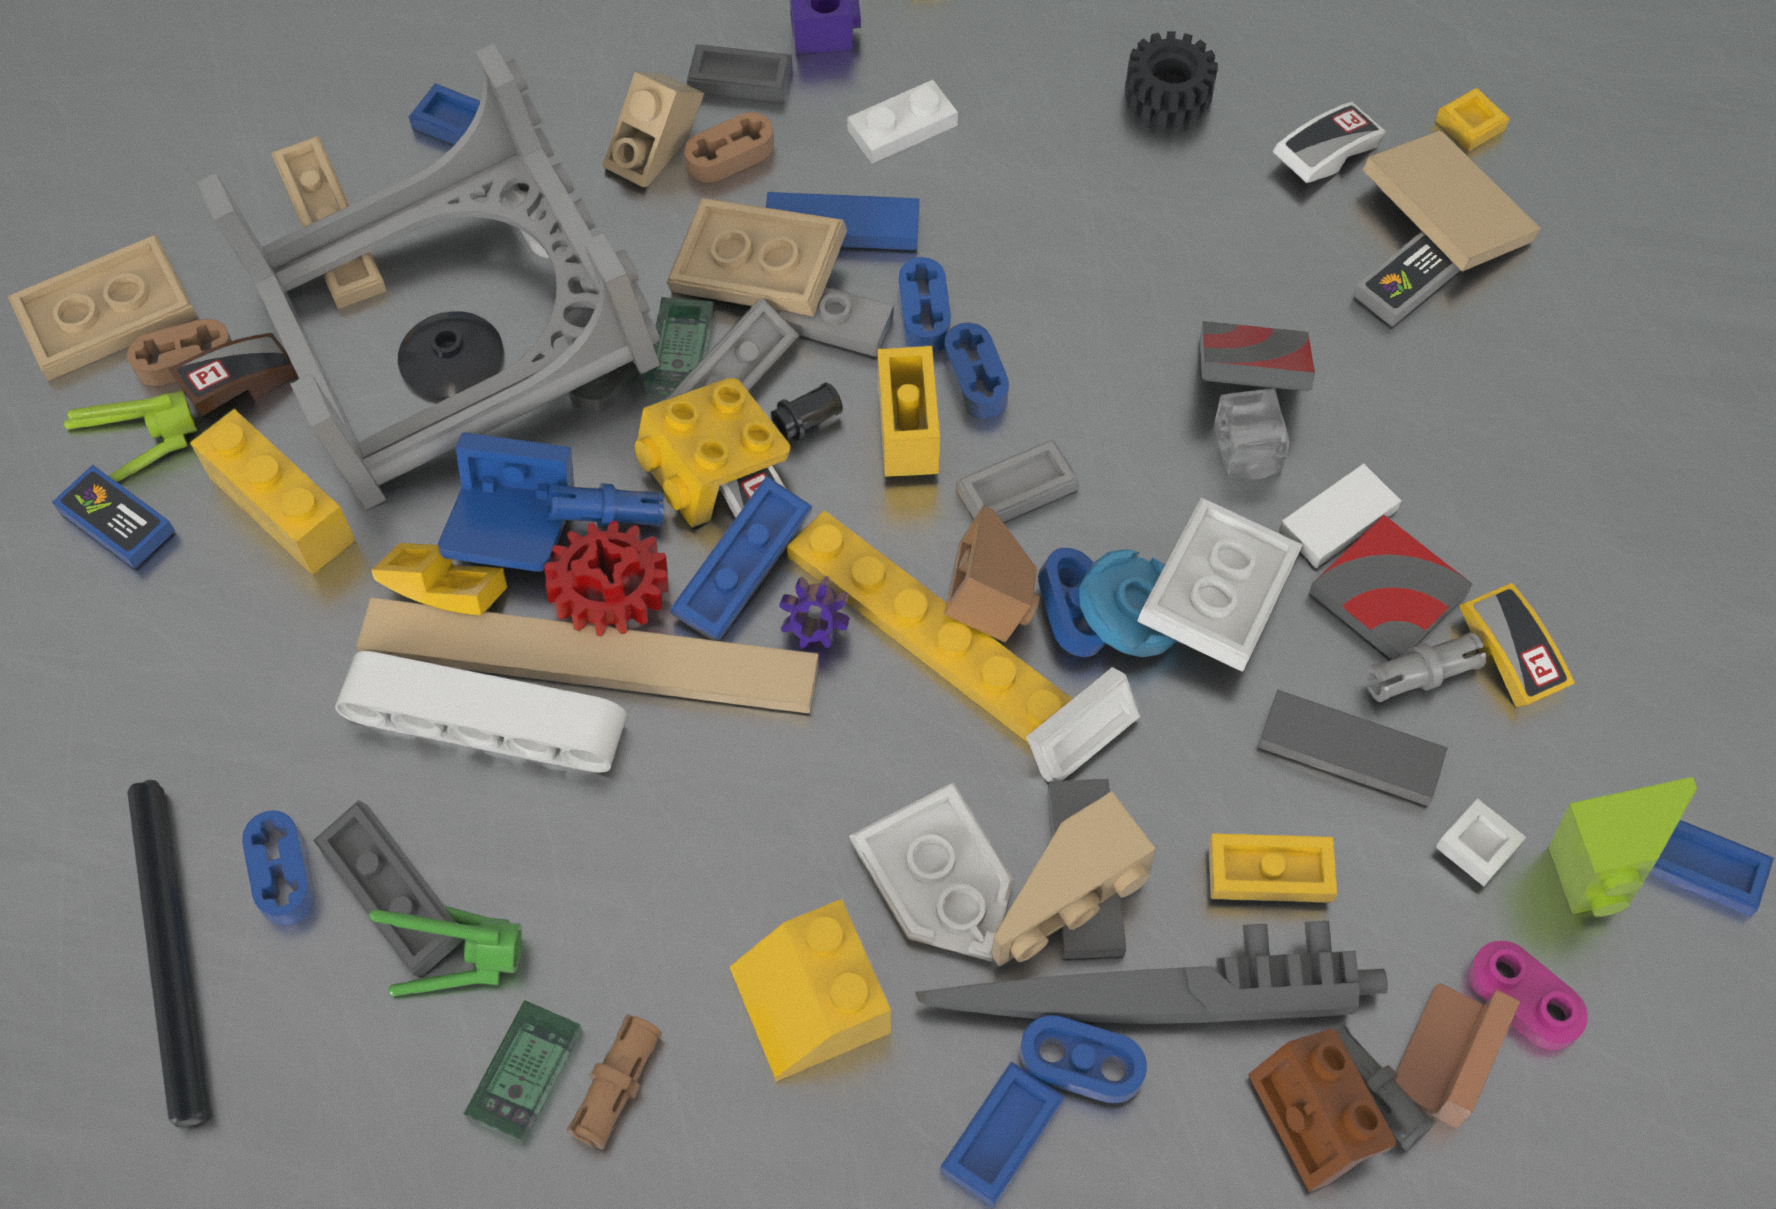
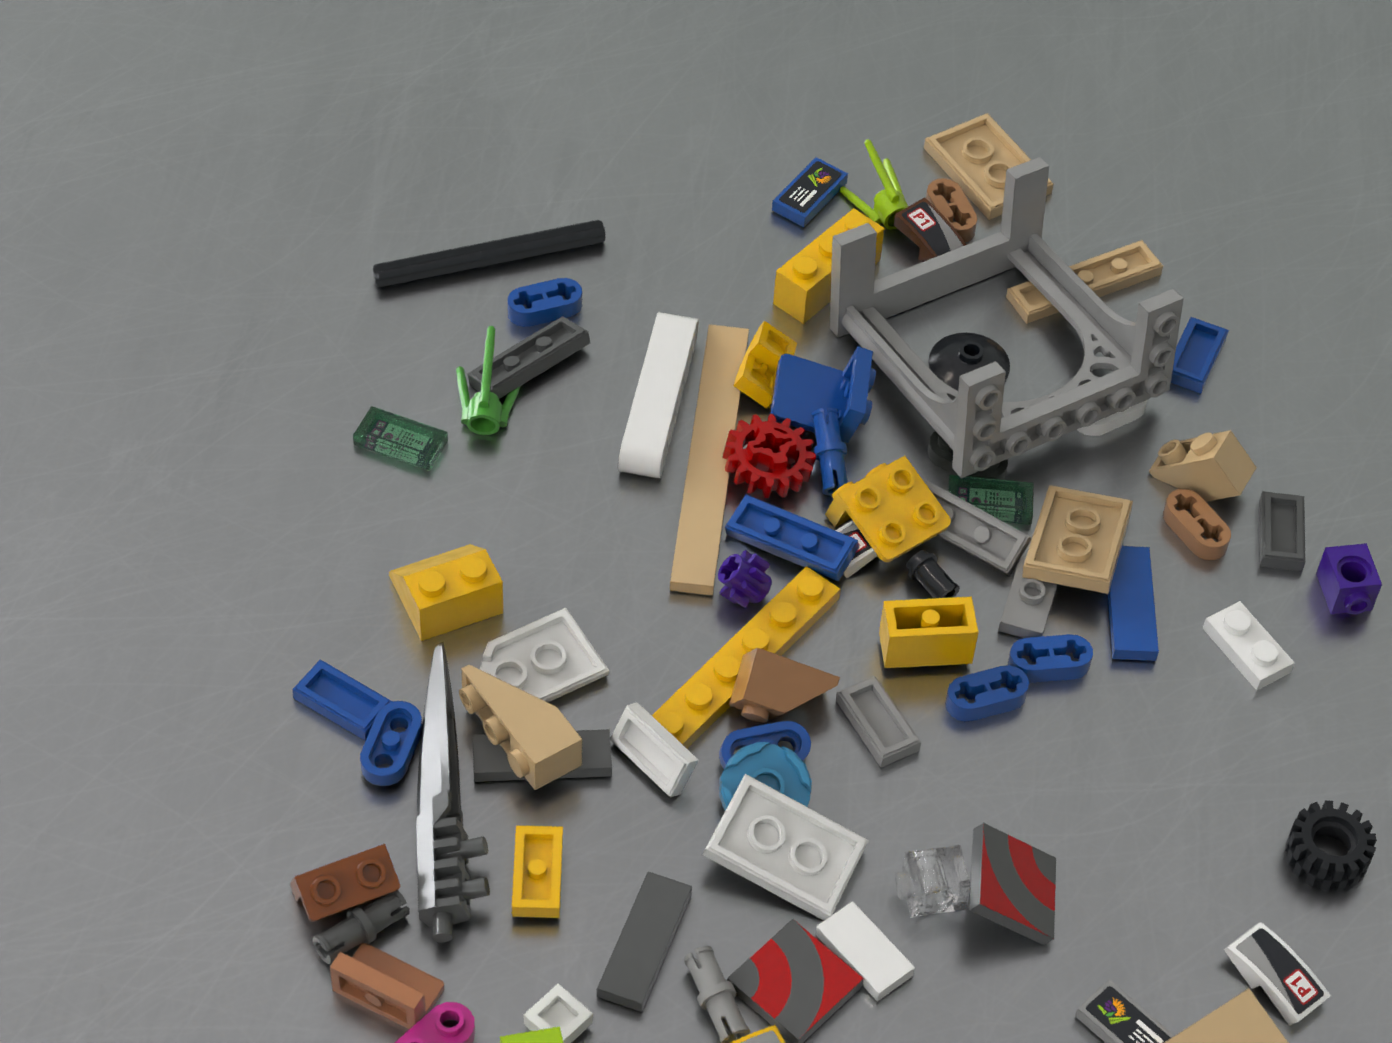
camera: 85 degrees right, 10 degrees down
medium nougat pin [566,1014,662,1149] -> none

